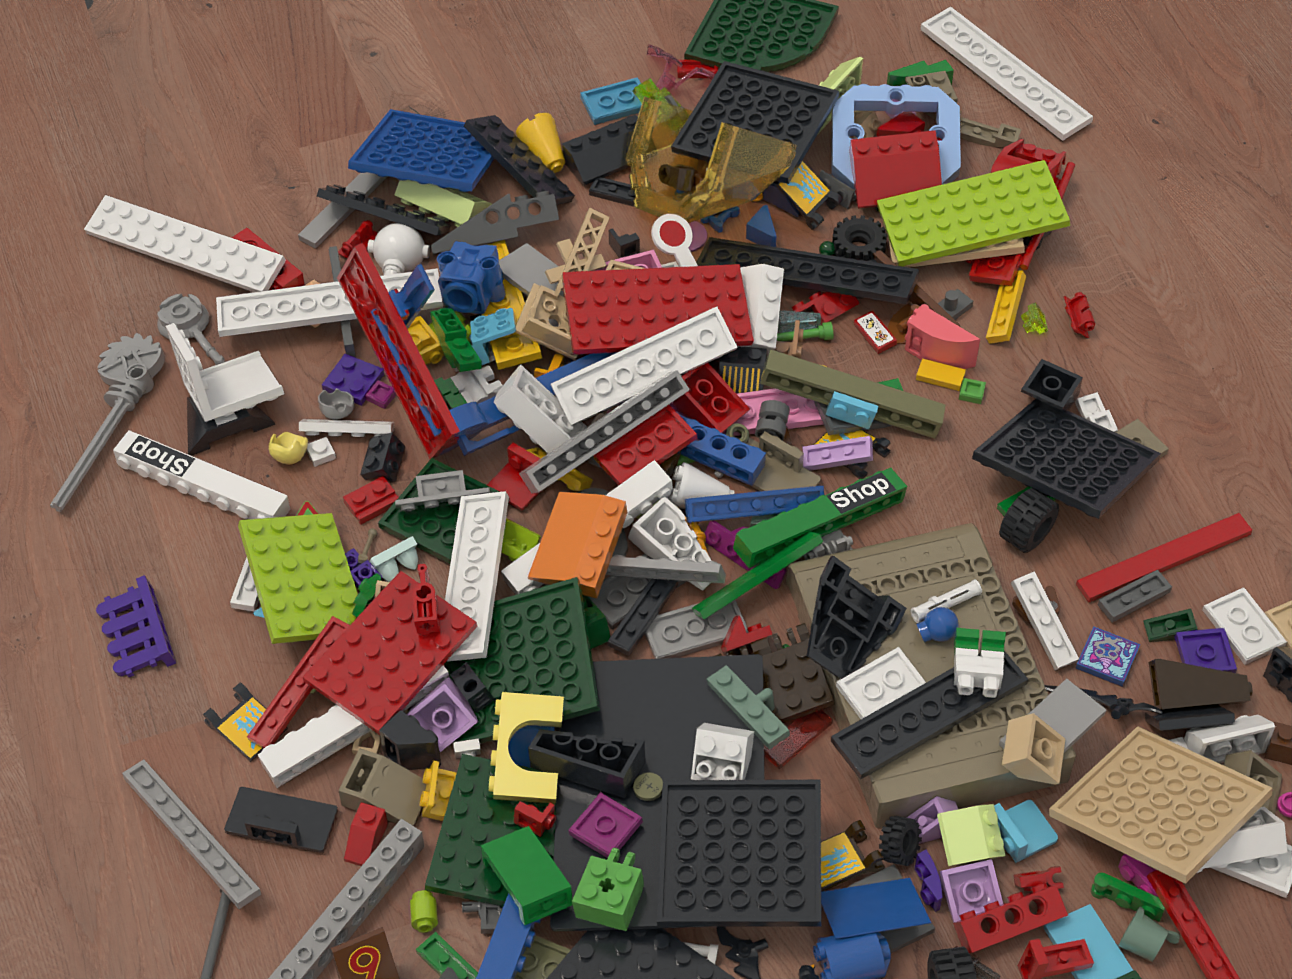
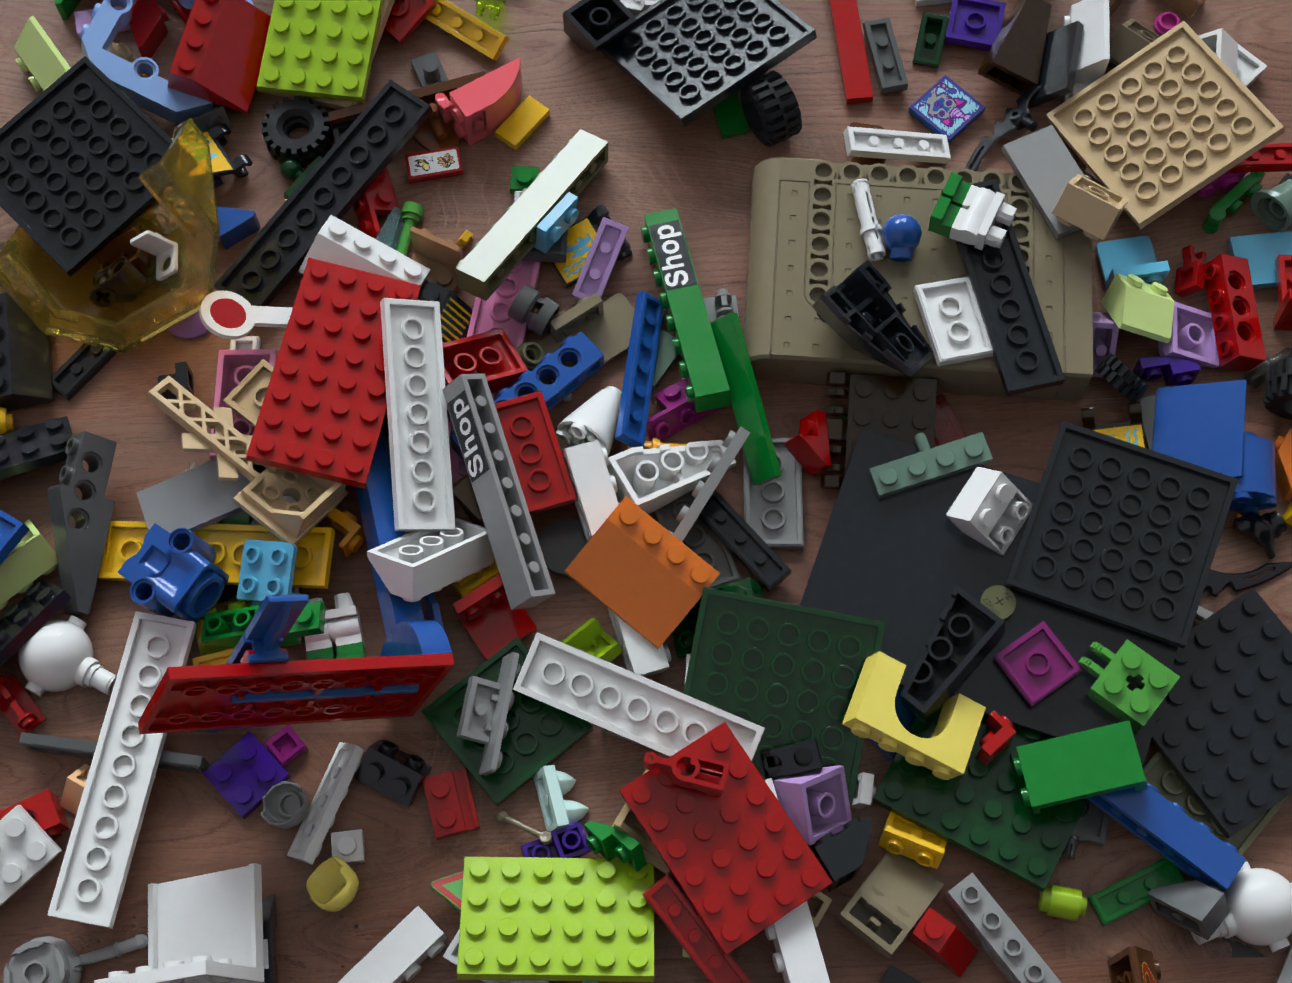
camera: 70 degrees left, 15 degrees up
bright green tile [959,378,986,404] -> none

